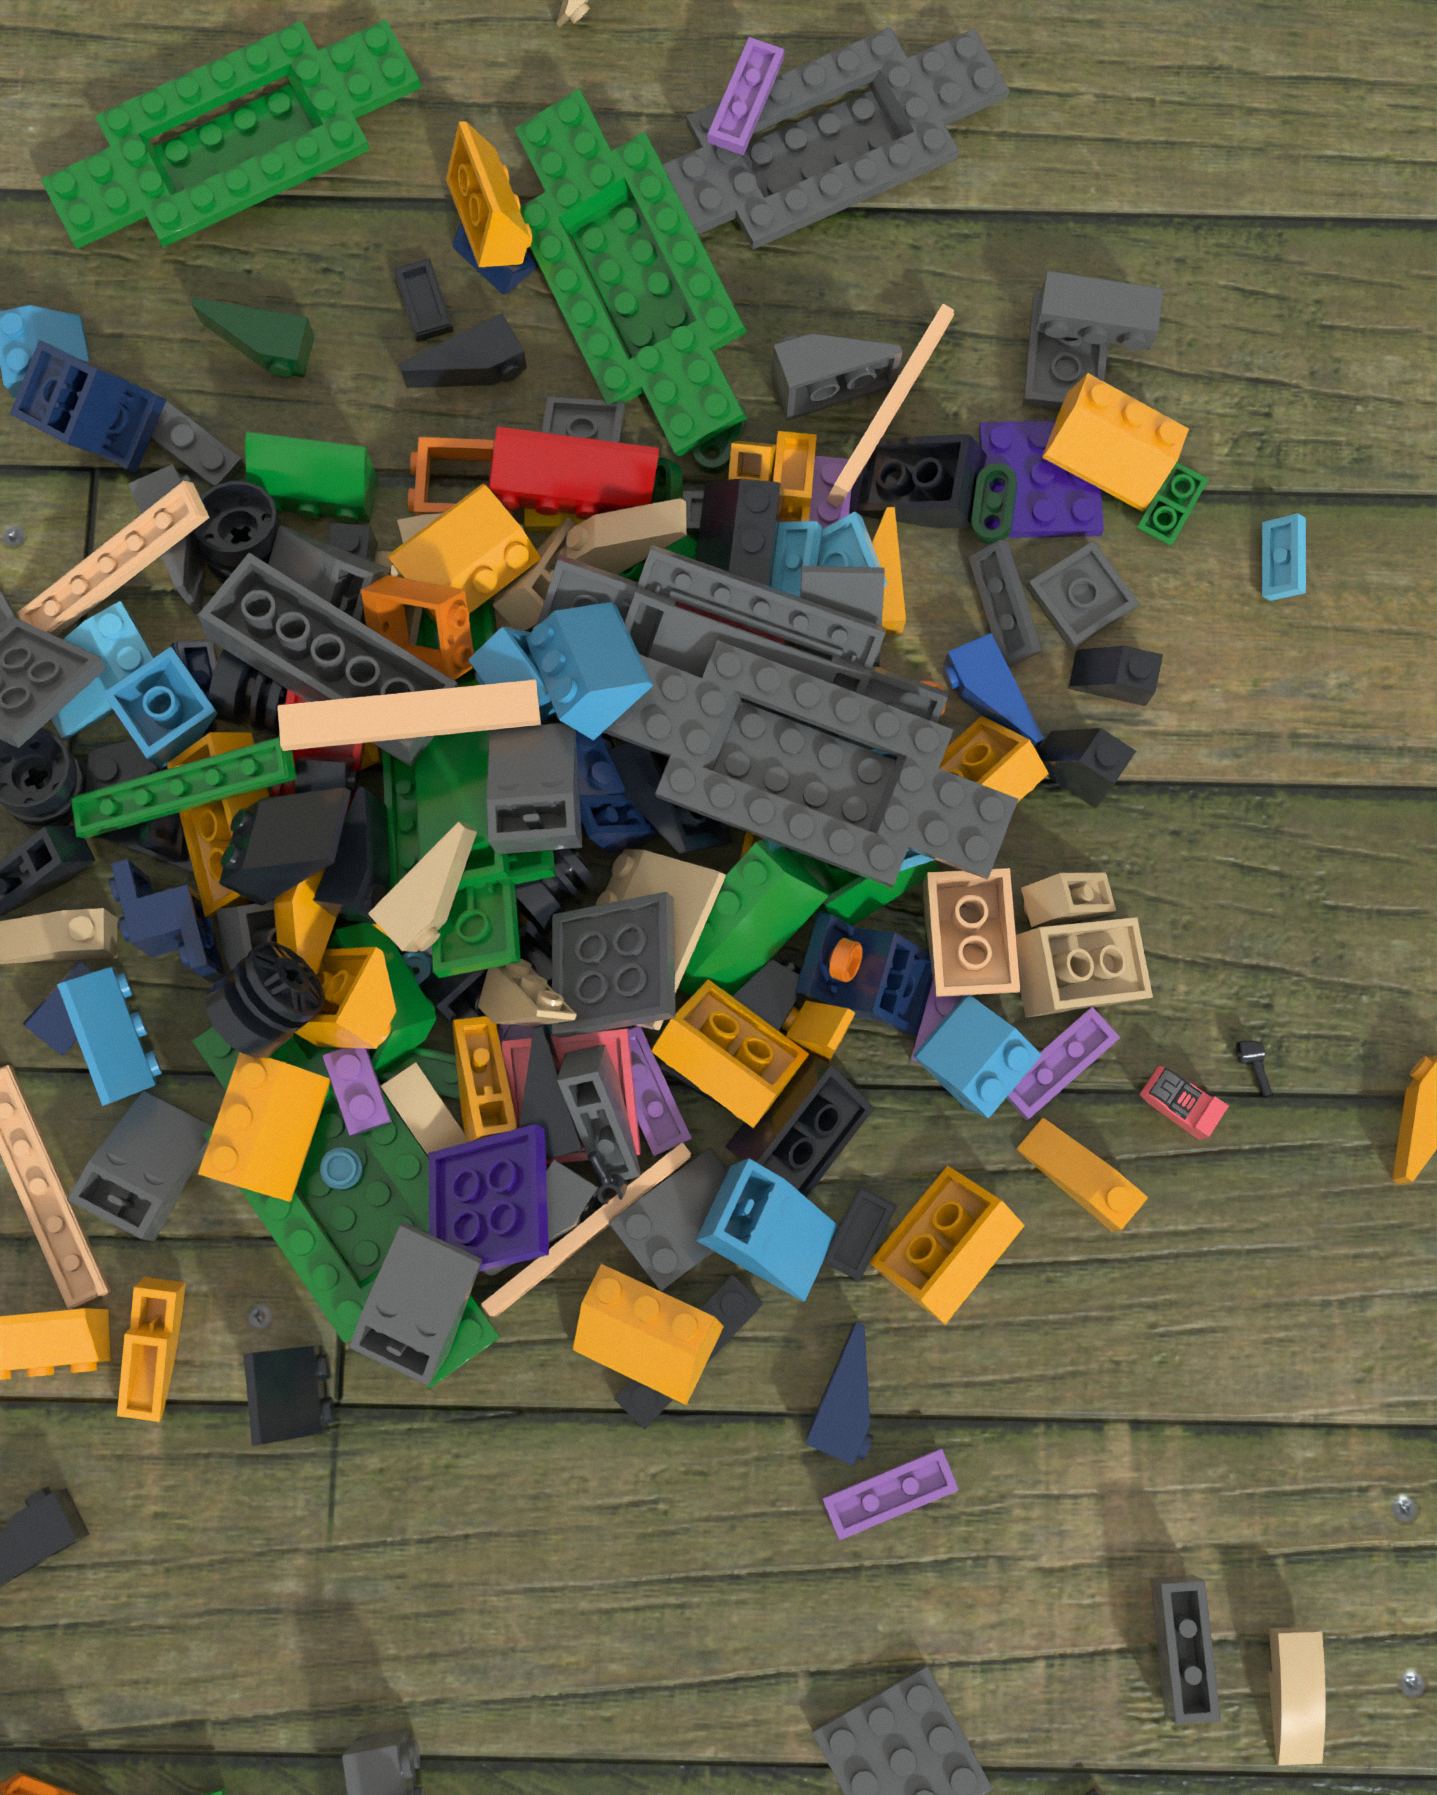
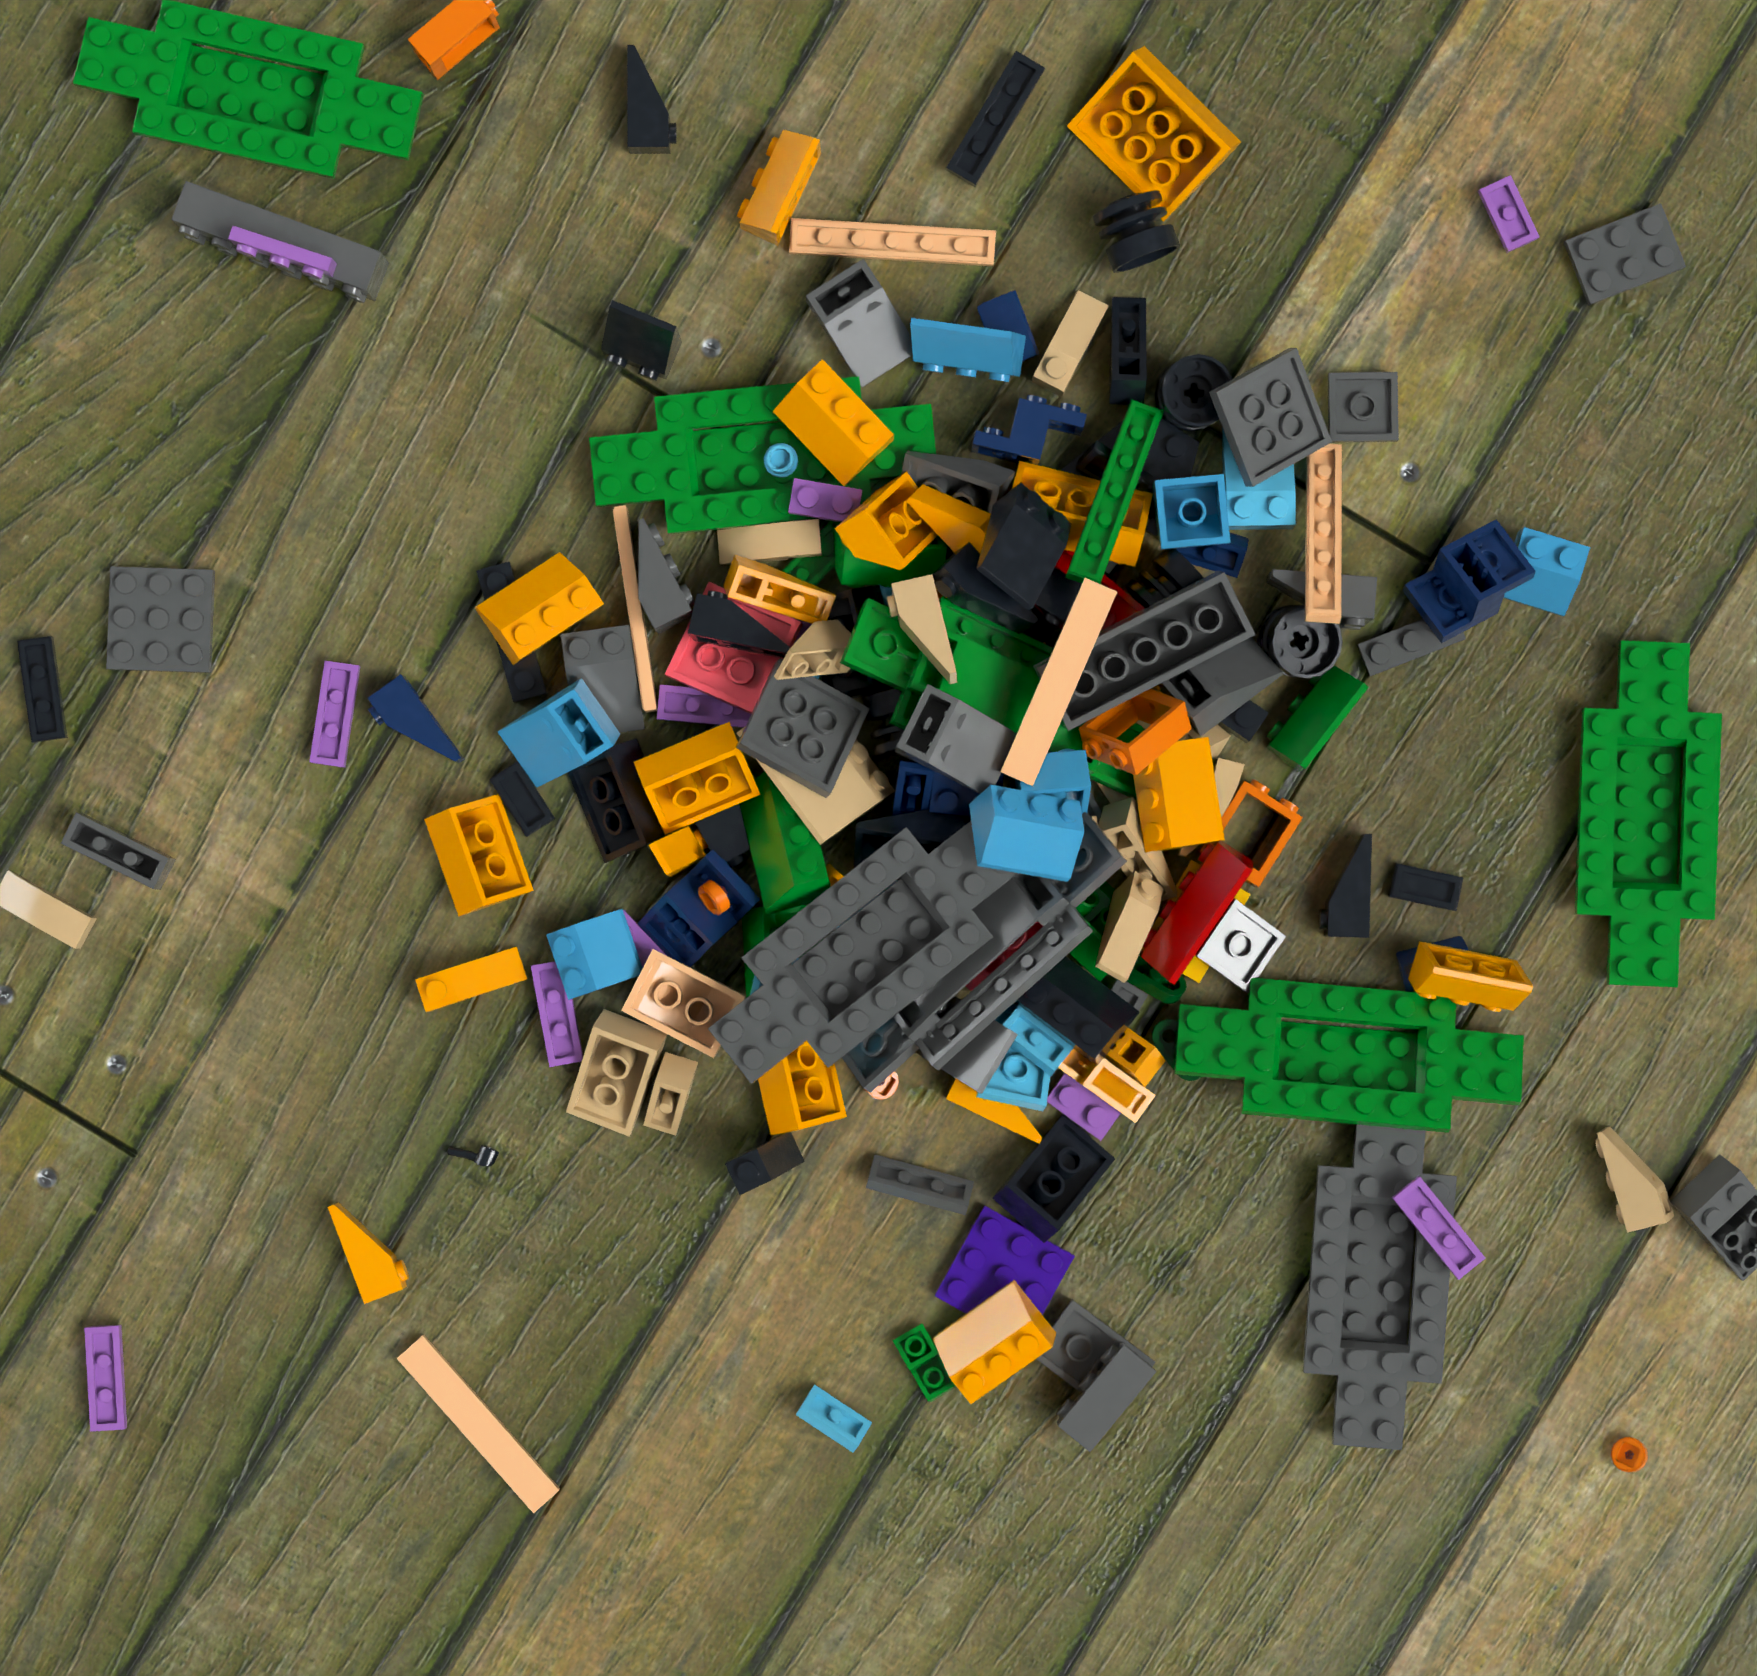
camera: 125 degrees right, 10 degrees up
light orange slope [117,1277,186,1422] -> none
dark green slope [192,297,315,378] -> none
black wheel [205,942,325,1058] -> none
dark grey slope [349,1222,482,1386] -> none
dark purple plate [428,1124,549,1272] -> none
dark grey slope [557,1044,641,1185] -> none
black hand [588,1151,627,1204] -> none
dark grey slope [771,333,902,421] -> none
light nougat tile [826,304,955,508] -> none
blue slope [942,633,1044,751] -> none
dark green plate [971,463,1018,544] -> none
dark grey plate [1027,540,1140,650] -> none
black slope [1068,646,1163,706] -> none
coral leg [1140,1066,1229,1141] -> none

